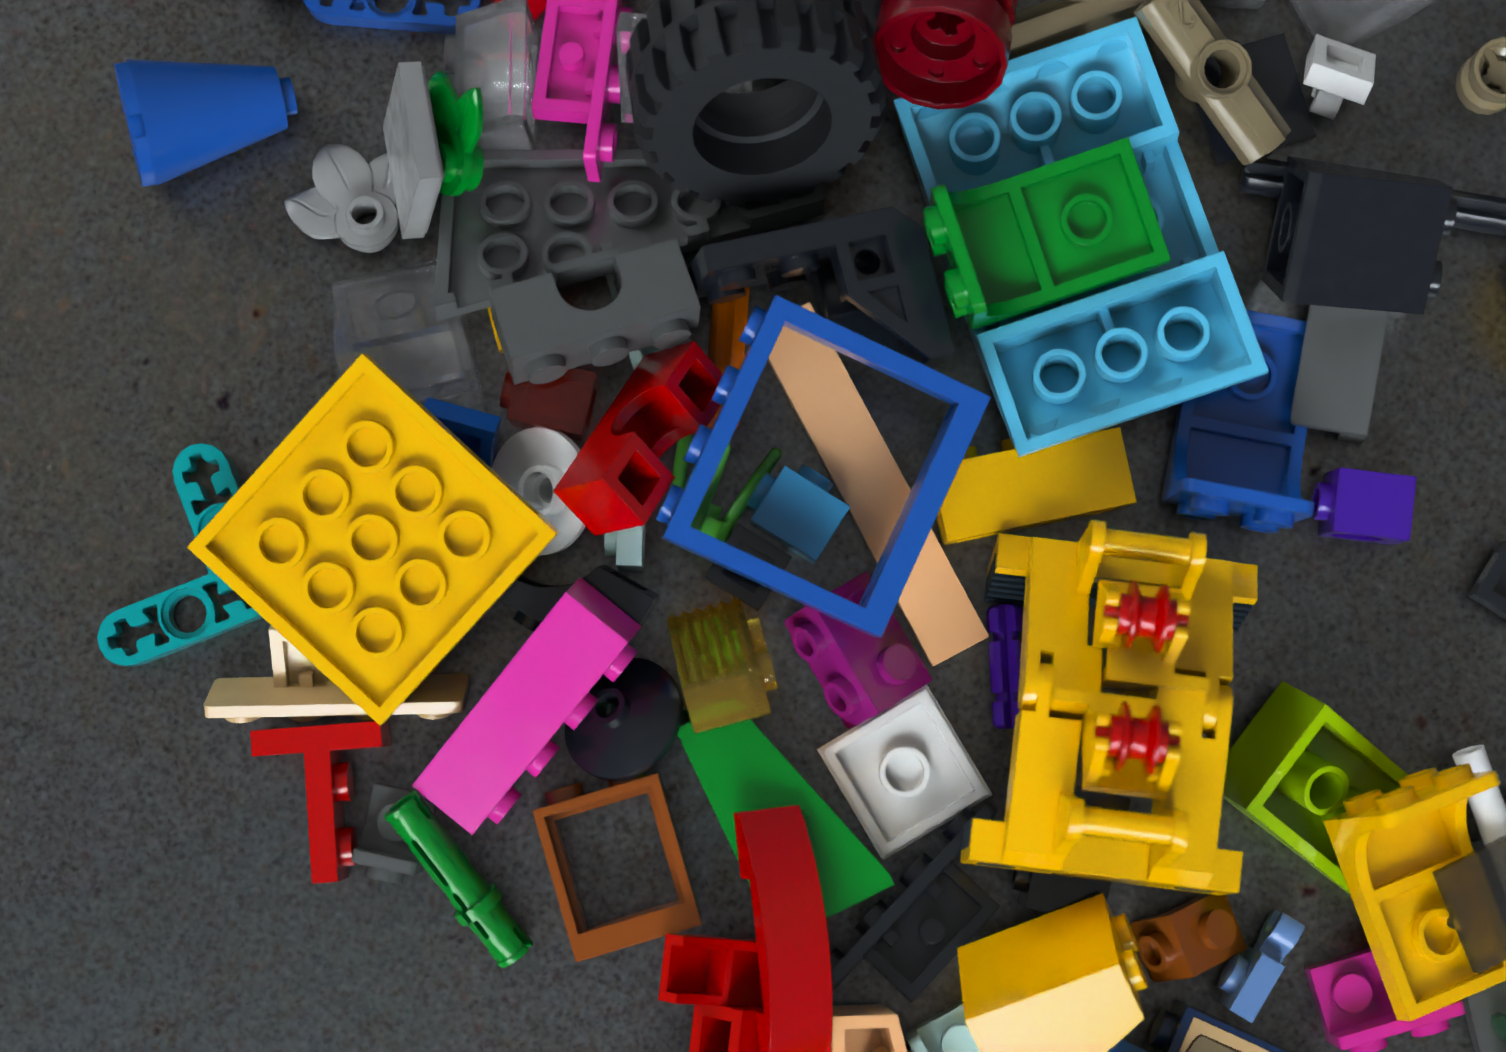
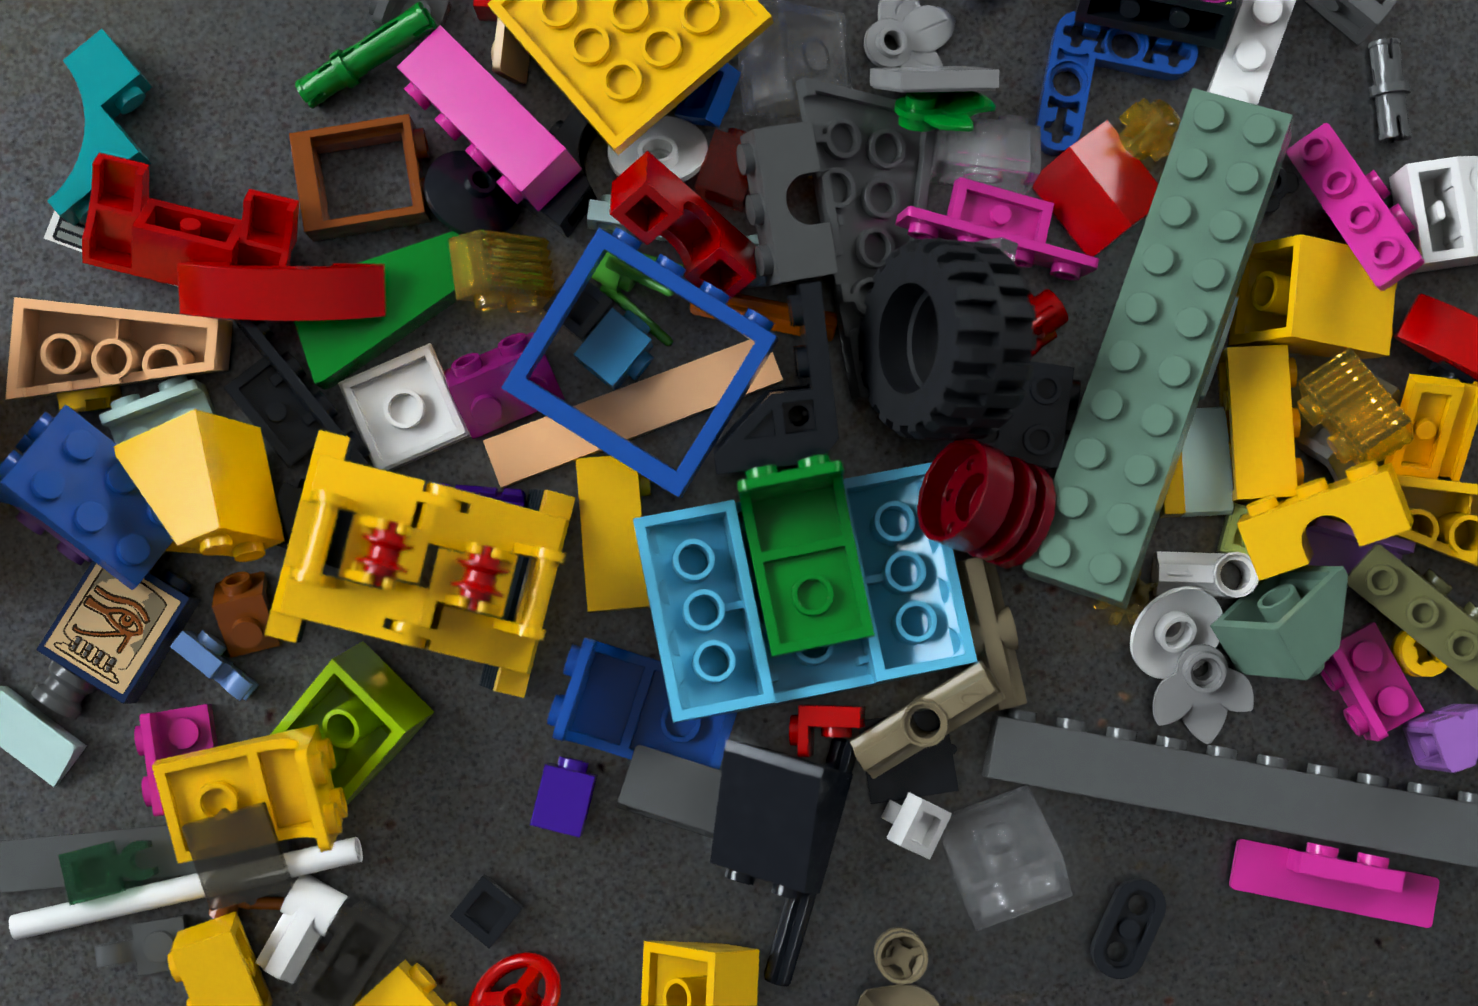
camera: 95 degrees right, 0 degrees up
none -> red bracket [789,704,865,757]

